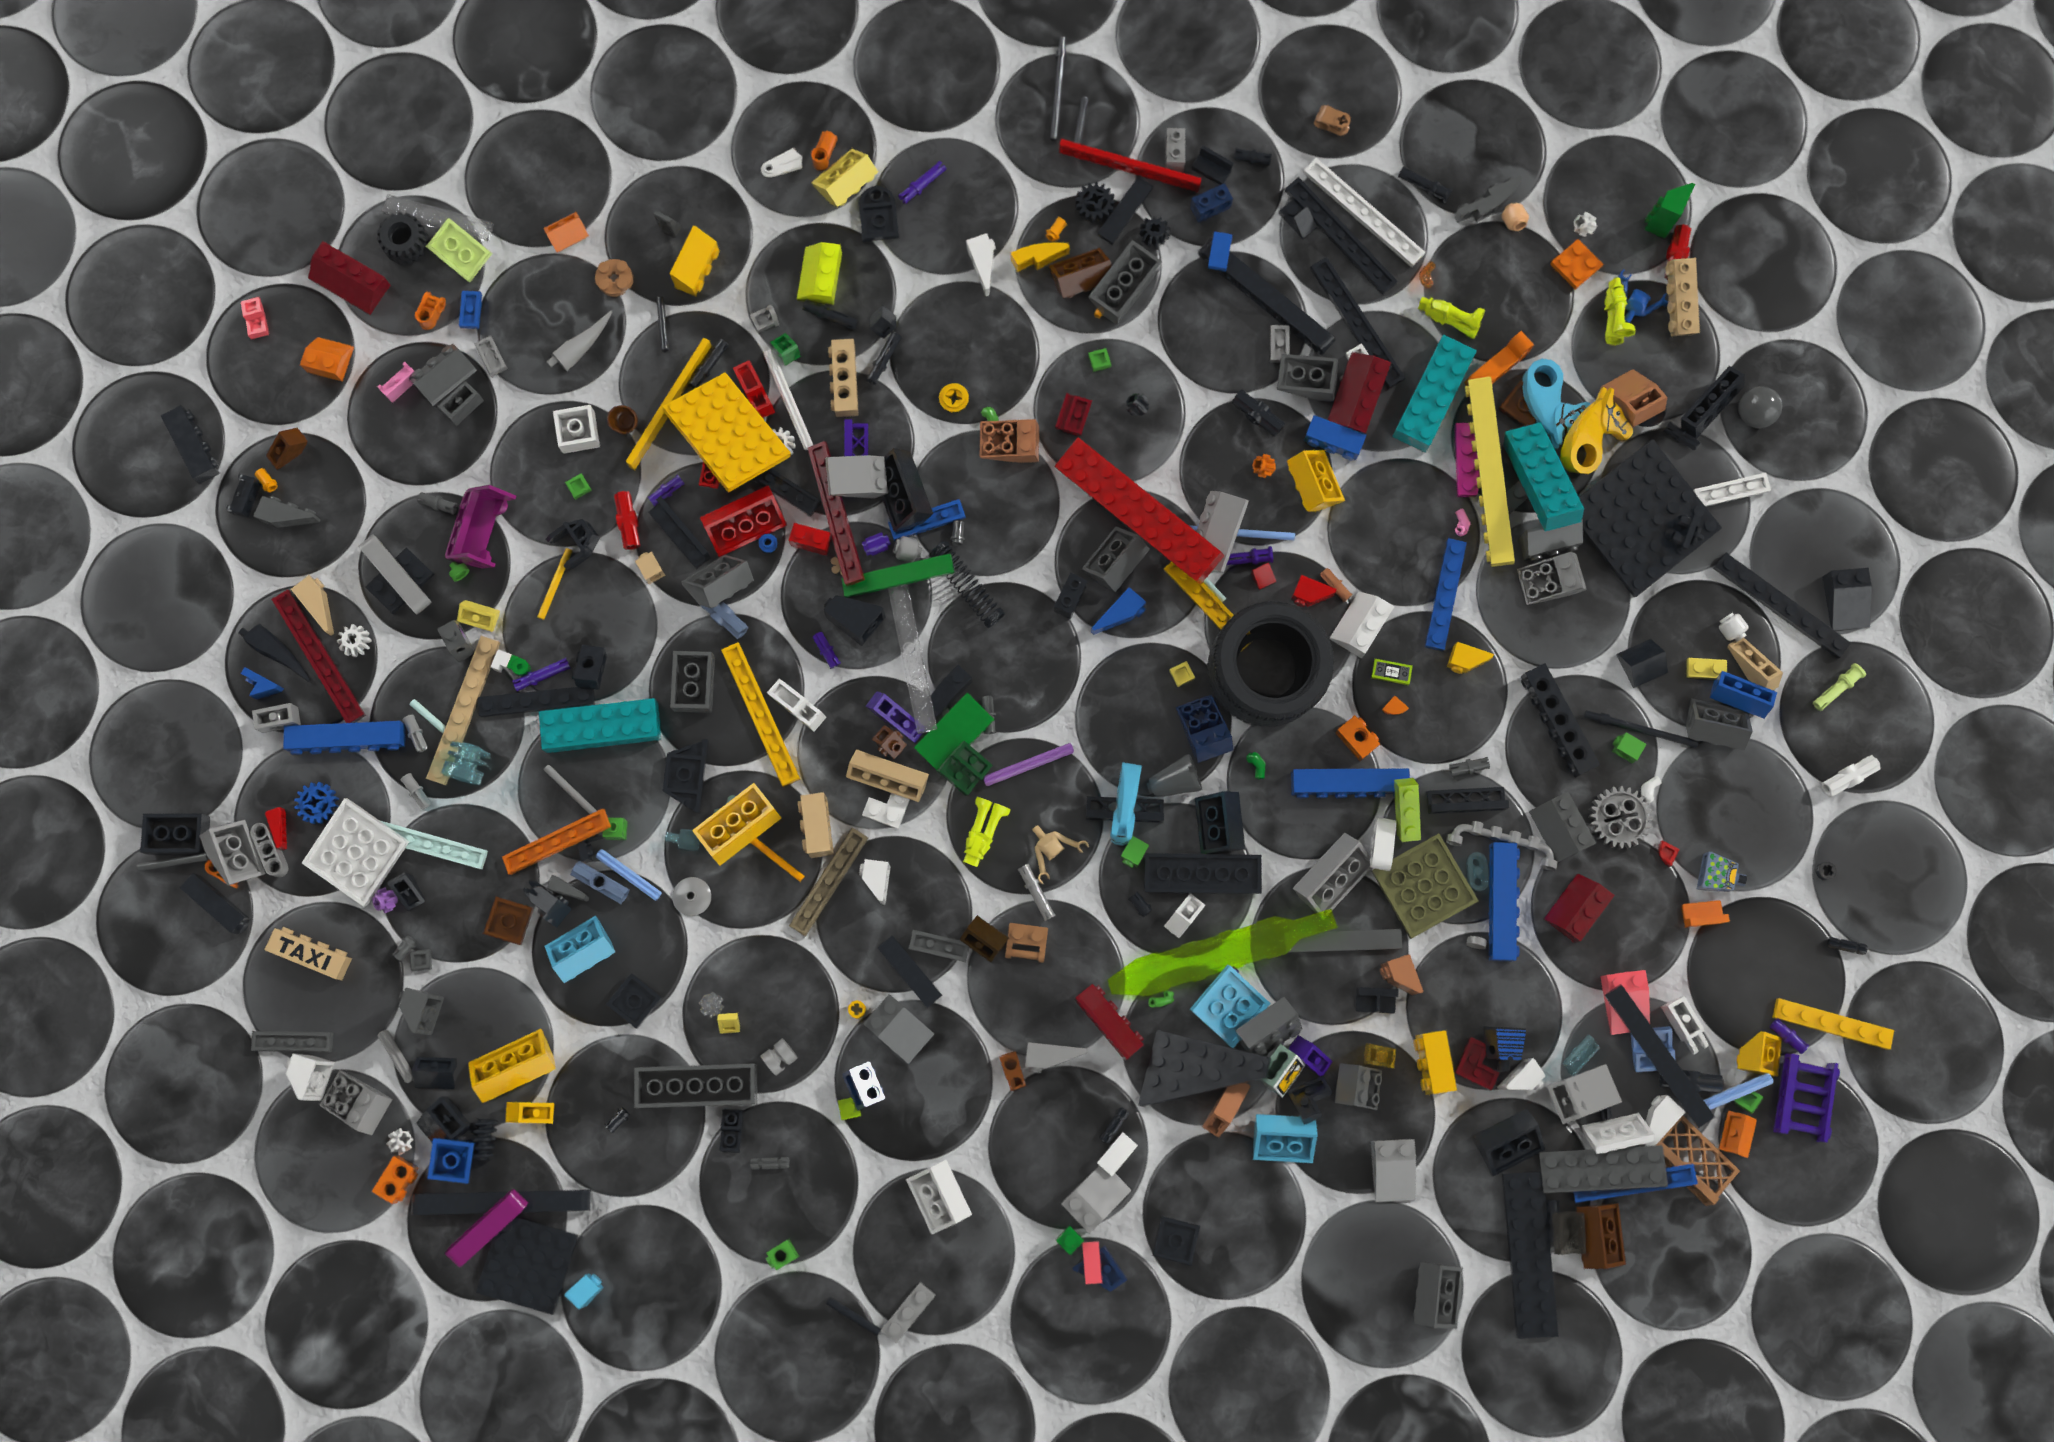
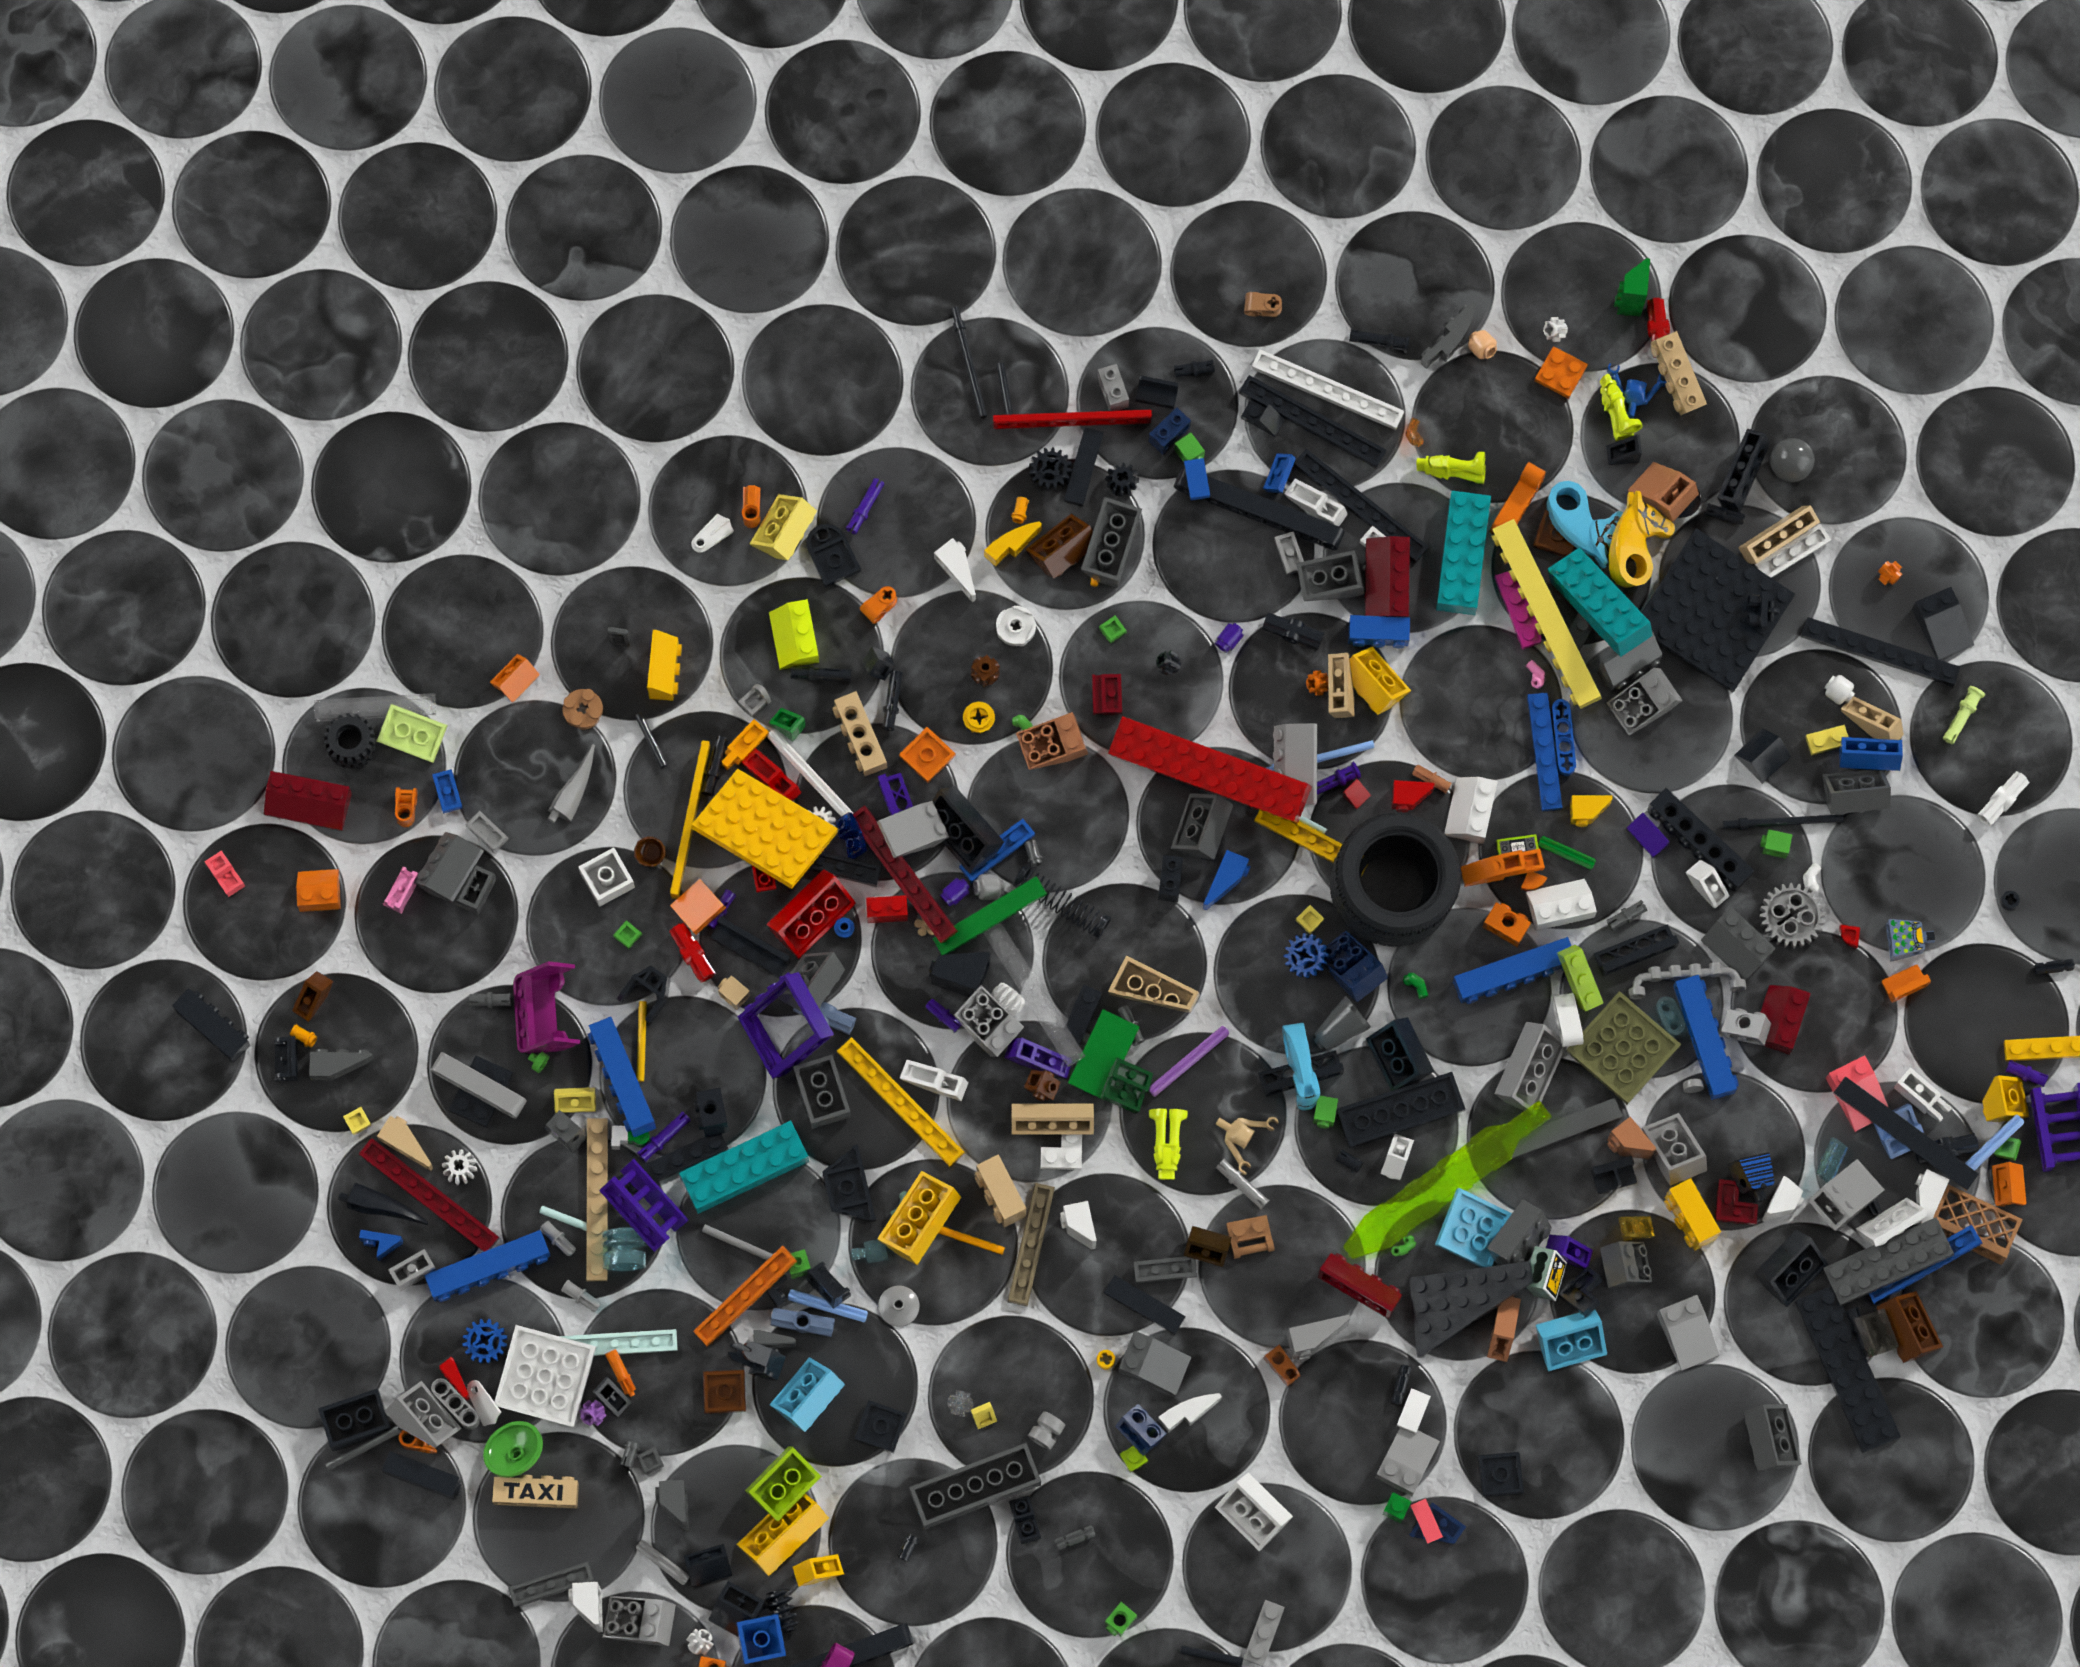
camera: 20 degrees left, 5 degrees down
none -> light yellow plate [343,1107,371,1136]
none -> white piece [467,1380,501,1426]
none -> bright green dish [483,1421,543,1478]
none -> blue brick [587,1017,657,1137]
none -> dark purple fence [599,1159,689,1252]
none -> orange piece [605,1349,636,1397]
none -> orange tile [670,879,726,935]
none -> light orange hinge [721,719,769,770]
none -> dark purple window [737,972,834,1079]
none -> lime slope [745,1446,822,1521]
none -> black hinge [807,1262,851,1309]
none -> clear blue slope [836,812,867,859]
none -> orange piece [860,586,897,624]
none -> orange plate [899,727,956,783]
none -> light grey slope [954,985,1024,1057]
none -> reddish brown brick [971,655,1000,688]
none -> white gear [991,983,1025,1016]
none -> white plate [996,606,1036,646]
none -> tan wedge [1108,956,1200,1013]
none -> white slope [1158,1393,1222,1433]
none -> bright green brick [1174,433,1205,462]
none -> dark purple brick [1215,623,1244,653]
none -> blue plate [1263,454,1296,493]
none -> white slope [1284,479,1348,526]
none -> blue gear [1284,933,1329,978]
none -> tan slope [1328,653,1354,718]
none -> orange slope [1460,849,1545,887]
none -> white slope [1526,879,1597,931]
none -> green axle [1538,836,1596,869]
none -> blue beam [1551,699,1576,776]
none -> black slope [1606,434,1642,465]
none -> dark purple slope [1626,812,1669,858]
none -> light grey slope [1642,1113,1707,1186]
none -> white slope [1686,860,1730,908]
none -> light grey brick [1721,1008,1771,1046]
none -> tan brick [1738,505,1820,564]
none -> orange gear [1878,561,1903,585]

